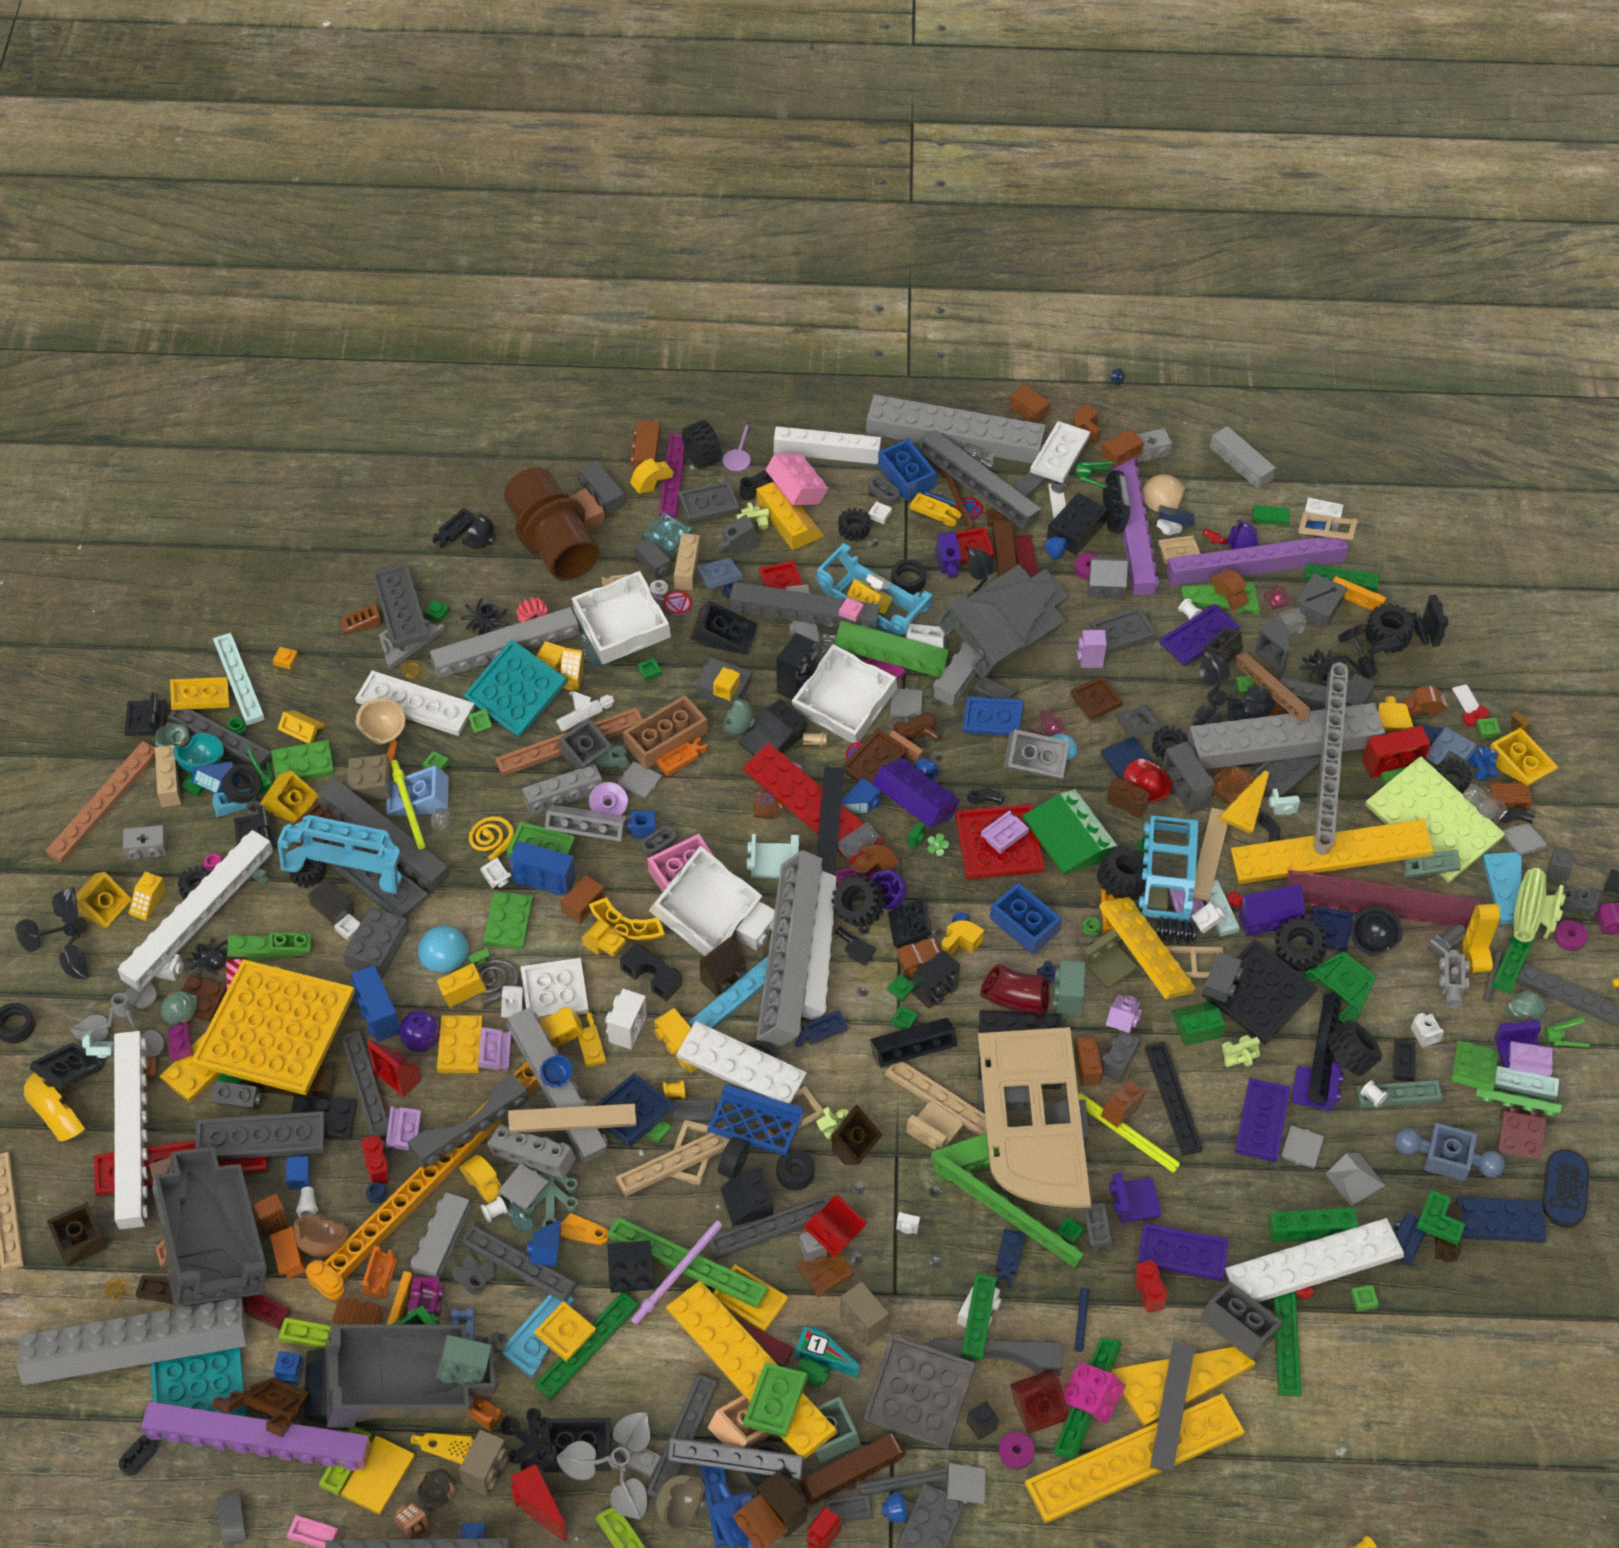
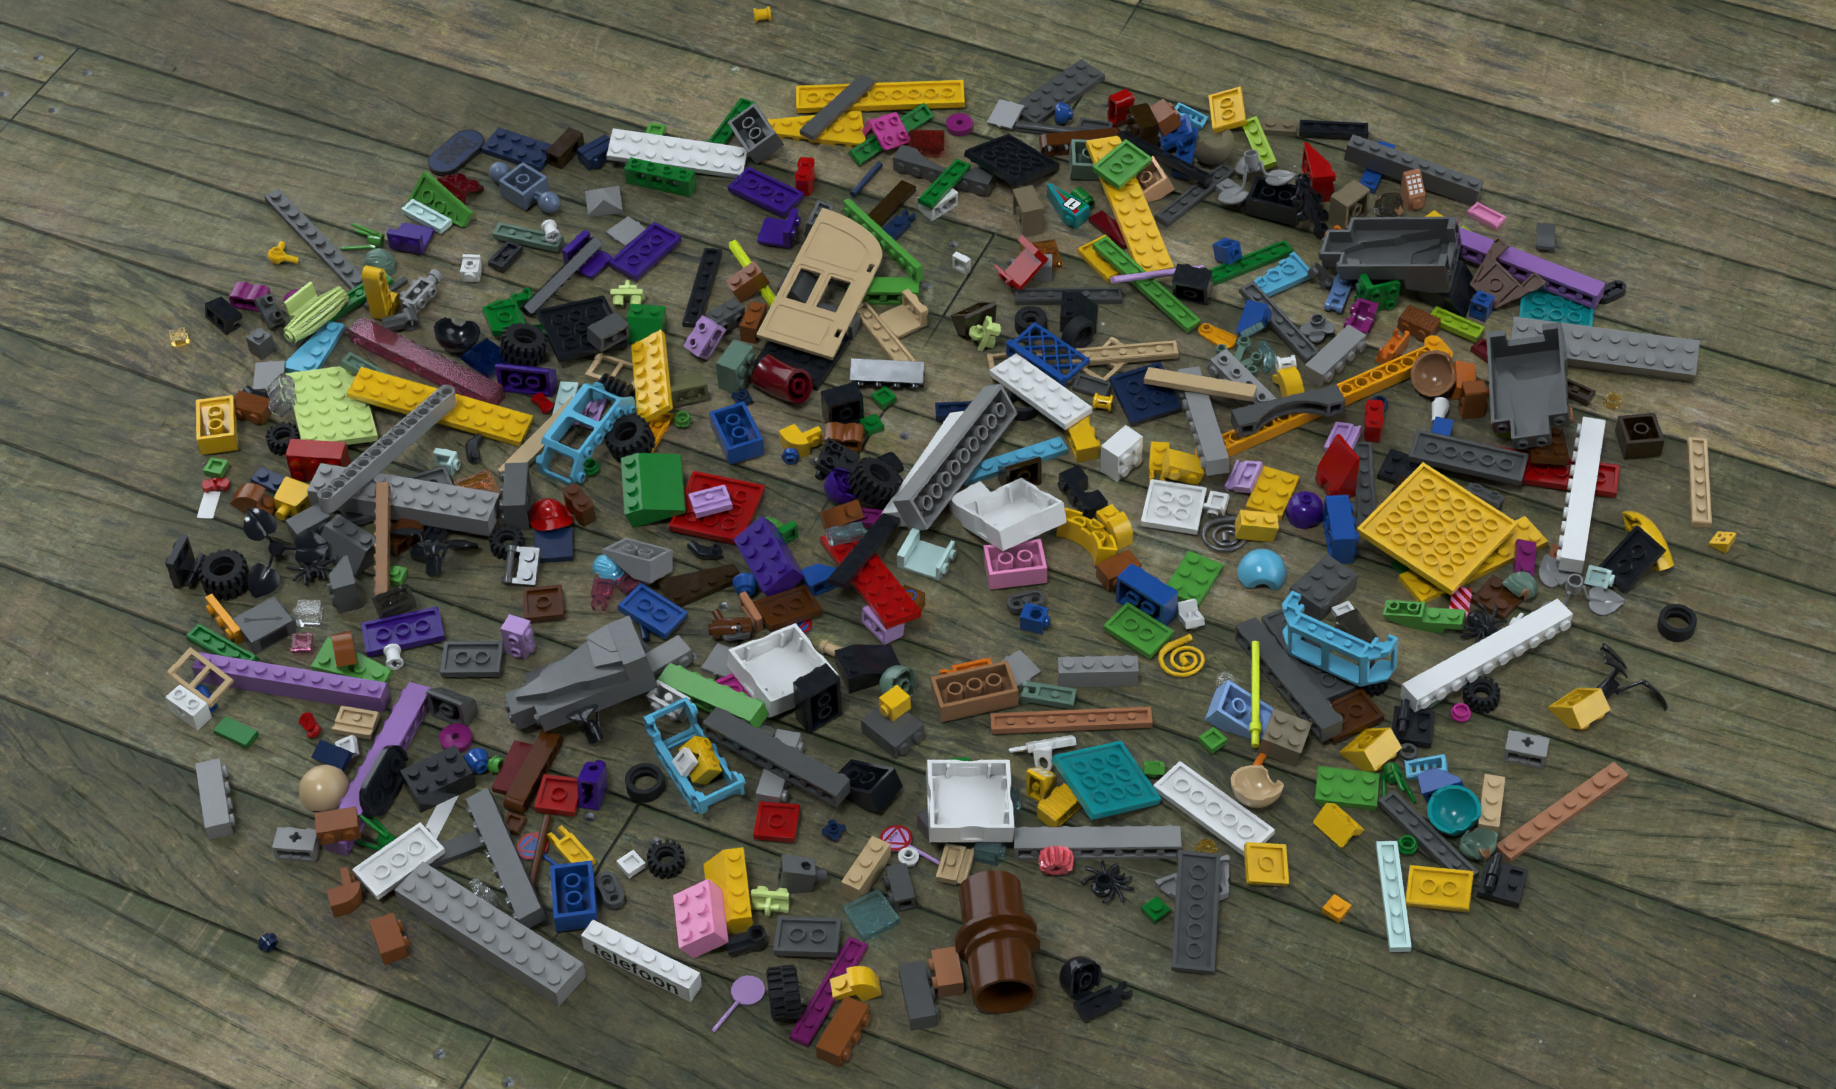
camera: 155 degrees left, 5 degrees down
yellow slope [129,871,167,922] -> none
black tyre [221,765,261,804] -> none
dark orange slope [340,604,381,634] -> none
light orange tile [387,1271,413,1325] -> none
sand green brick [435,1335,491,1385] -> none
bright green plate [467,948,490,967] -> none
light grey piece [498,1163,549,1210] -> none
yellow tile [534,1301,596,1362] -> none
blue hair [540,1054,573,1088] -> none
light grey brick [545,804,628,842] -> none
dark grey slope [557,718,613,769] -> none
lavender dish [589,782,628,815] -> none
sand blue plate [696,557,743,590] -> none
bright pink plate [839,598,864,622] -> none
black brick [967,1401,999,1440] -> none
white bracket [1192,902,1227,933] -> none
yellow wing [1217,771,1269,834] -> none
dark purple cylinder [1227,519,1259,550] -> none
black tyre [1327,1020,1382,1076] -> none
green plate [1416,1190,1465,1245] -> none
sand blue plate [1426,727,1478,767] -> none
bright green plate [1451,1040,1498,1092] -> none
blue hips [1468,747,1500,781] -> none
lavender plate [1509,1041,1552,1076] -> none
pearl gold tile [1511,711,1531,736] -> none
none -> bright green plate [487,755,504,775]
none -> dark brown wing [656,563,740,608]
none -> dark brown tile [868,180,916,227]
none -> blue brick [1212,238,1242,264]
none -> yellow plate [1244,842,1289,887]

